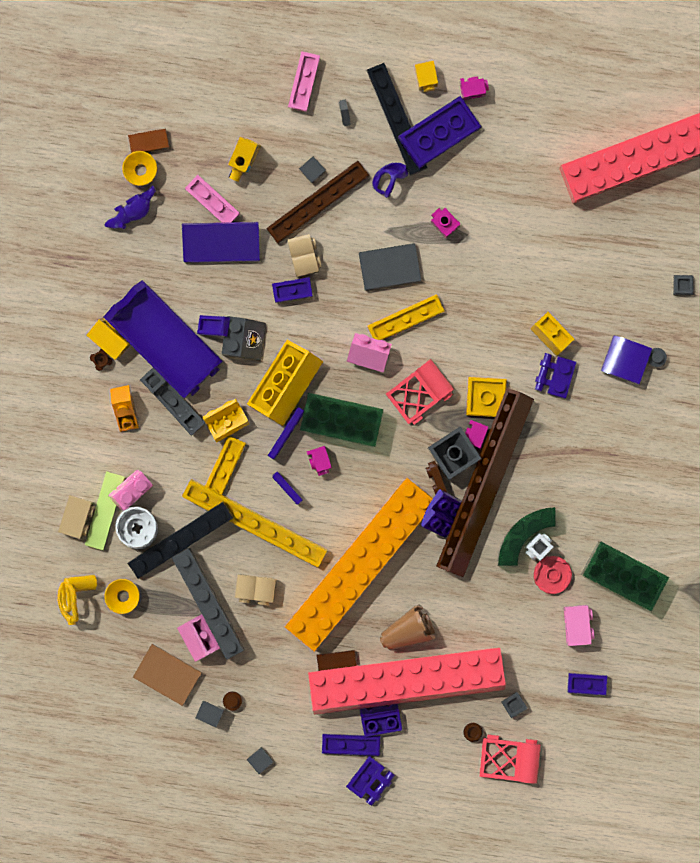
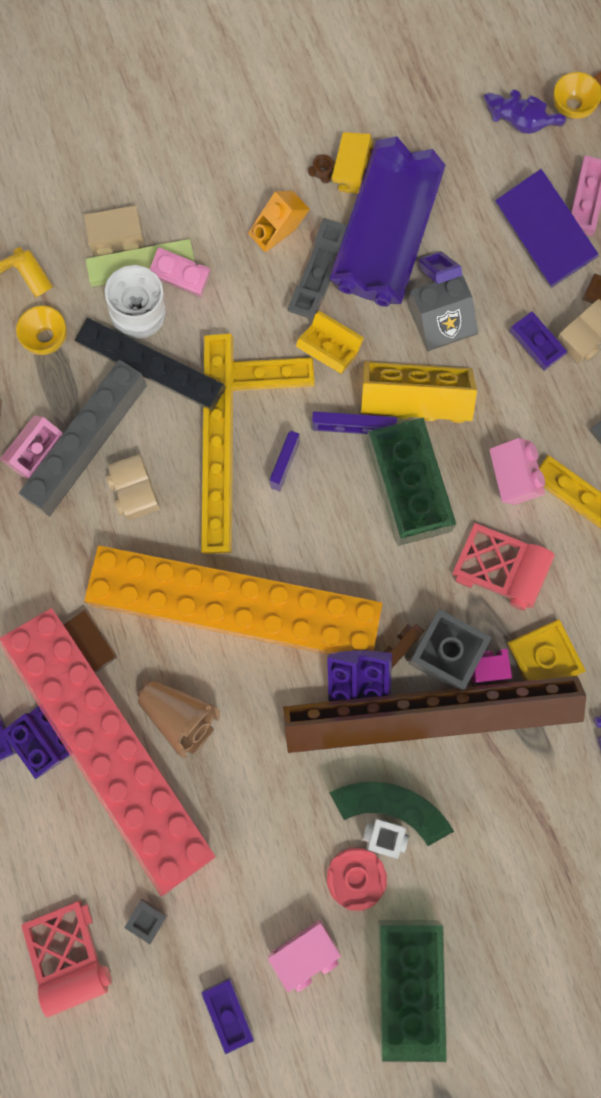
camera: 60 degrees right, 10 degrees down
dark pink brick [307,446,332,476] -> none
reddish brown plate [463,722,483,742] -> none

